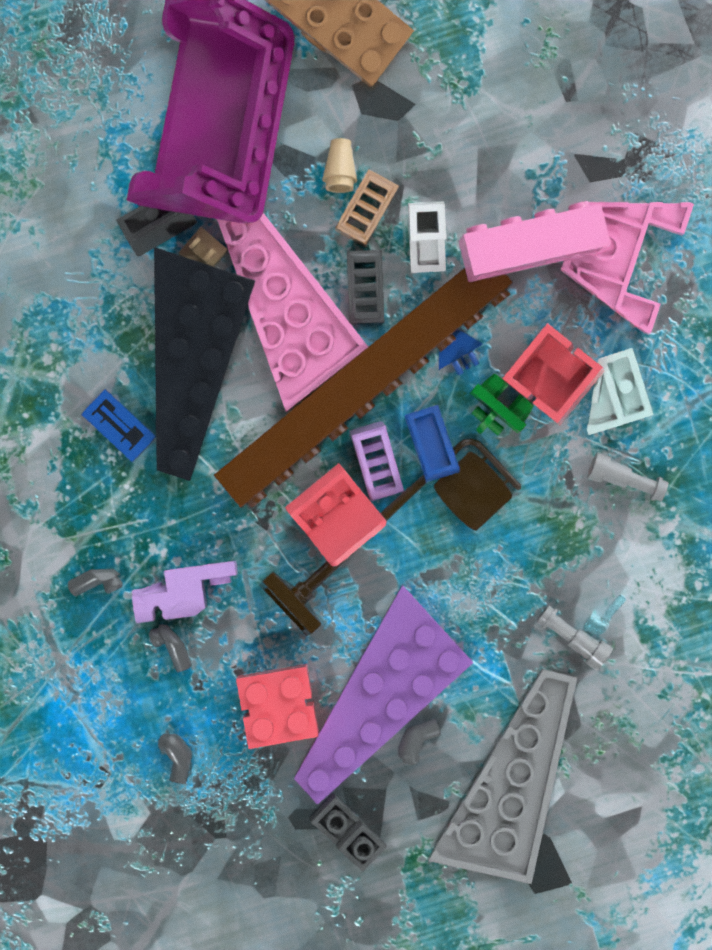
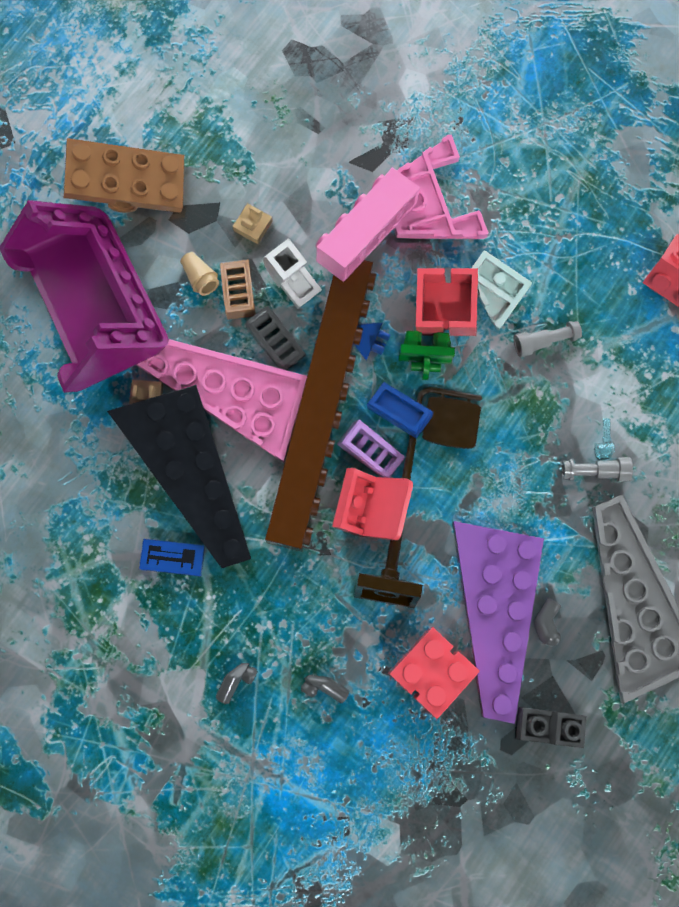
camera: 40 degrees left, 10 degrees down
dark grey slope [116,206,197,256] -> none
lavender plate [132,560,238,623] -> none
dark grey arm [158,733,192,784] -> none
none -> tan tile [233,203,273,244]

